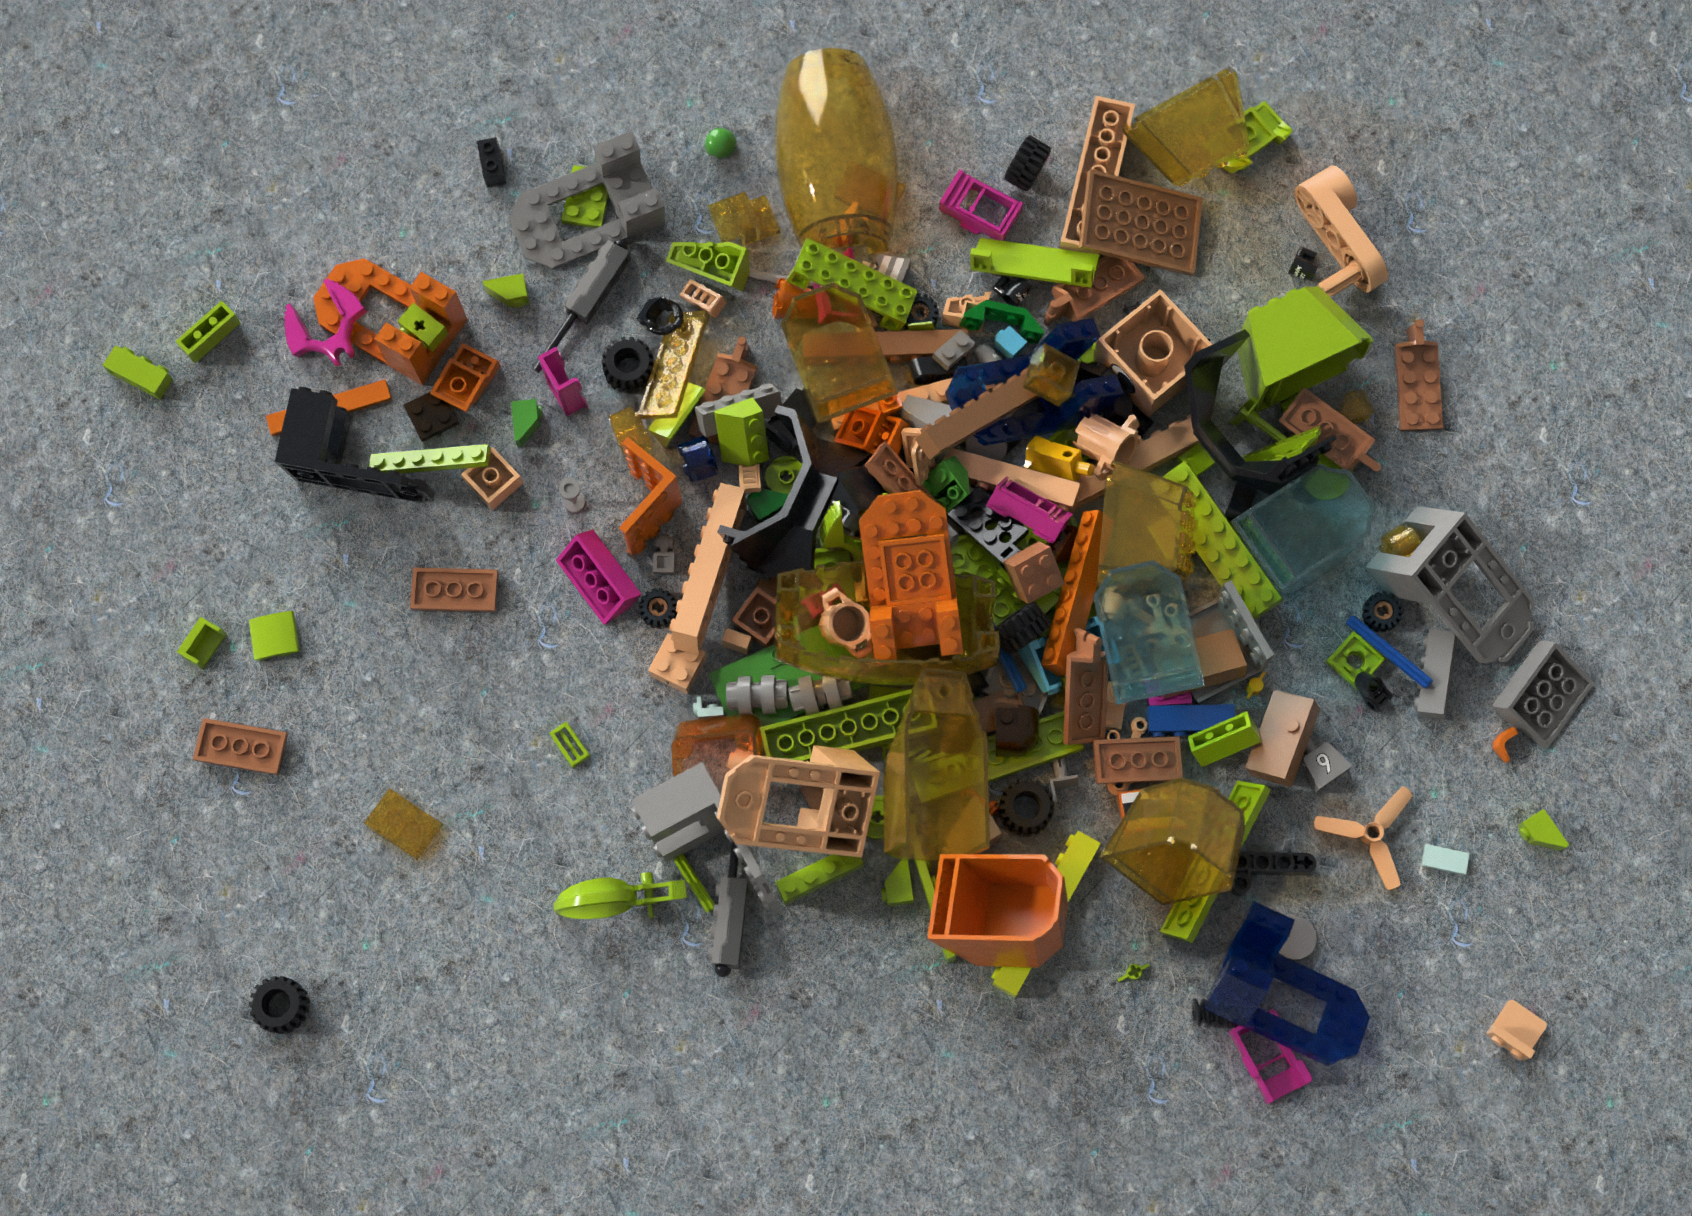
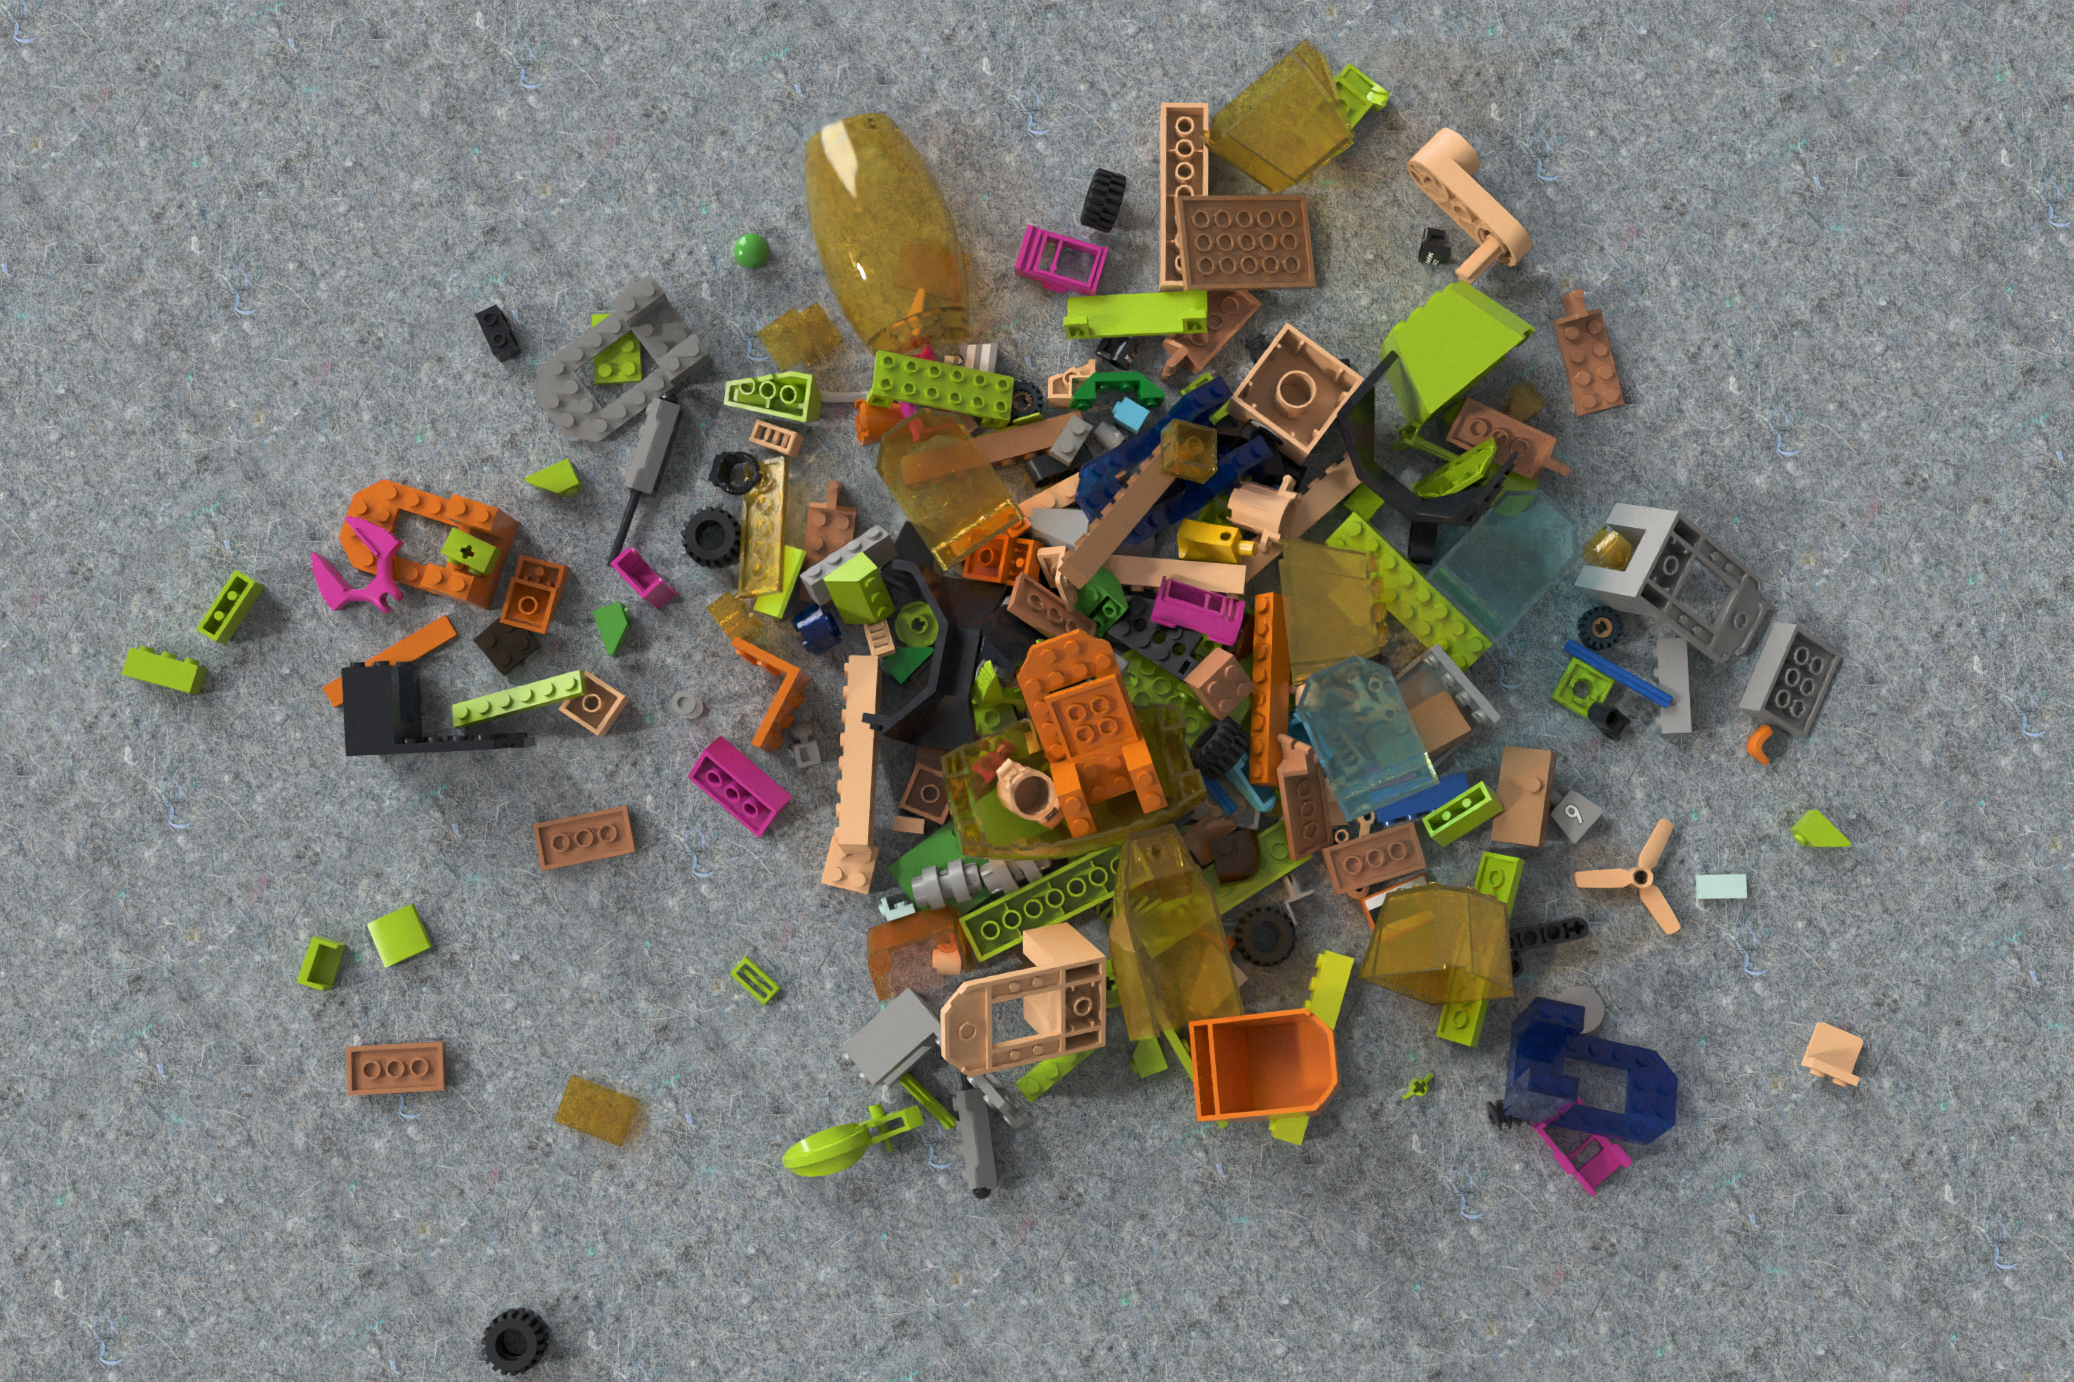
camera: 15 degrees left, 10 degrees up
black bush [639,588,677,629] -> none
yellow piece [1246,671,1266,700] -> none

